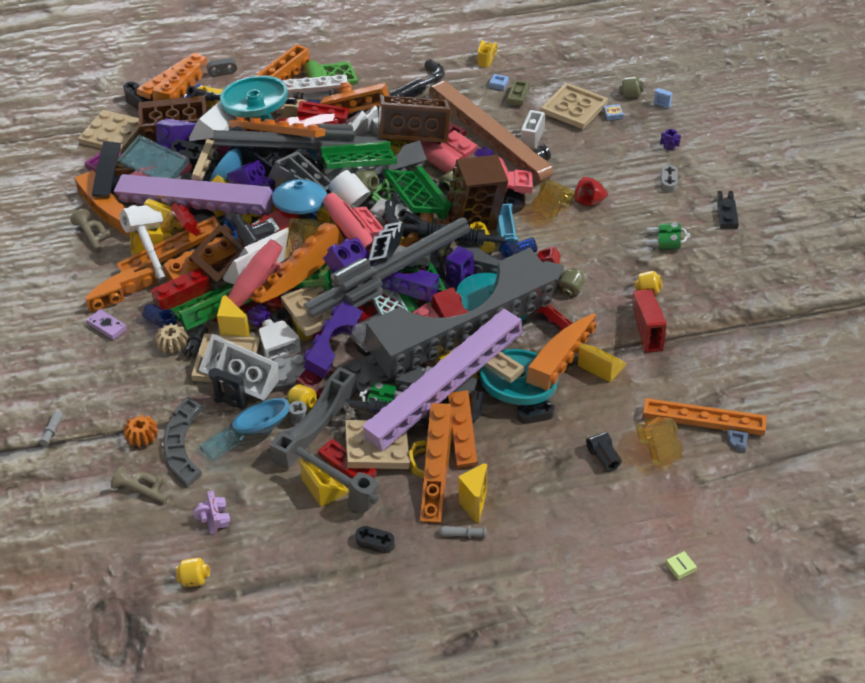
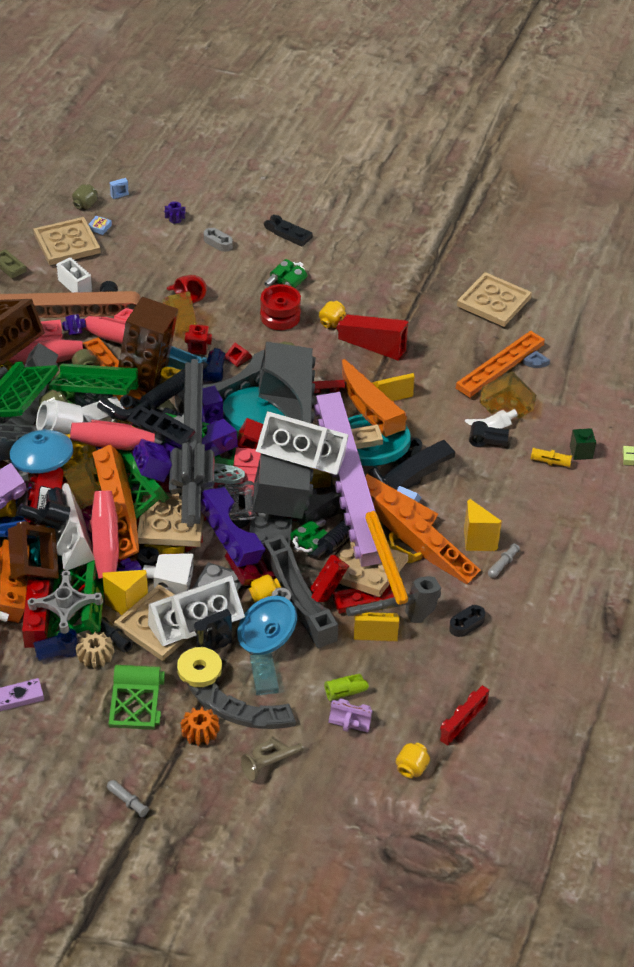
camera: 60 degrees left, 0 degrees up
none -> light grey piece [27,570,103,634]
none -> bright green piece [109,665,165,730]
none -> light yellow tile [177,647,222,687]
none -> red brick [185,325,212,355]
none -> white slope [256,411,349,475]
none -> red wheel [260,284,301,330]
none -> red bracket [310,555,349,602]
none -> lime hinge [324,674,369,701]
none -> light orange axle [365,511,408,605]
none -> black slope [383,440,455,490]
none -> light blue tile [397,486,421,503]
none -> red plate [440,685,490,746]
none -> tan plate [457,272,532,327]
none -> white bar [465,409,518,429]
none -> yellow pin [530,447,572,468]
none -> dark green brick [570,428,596,460]

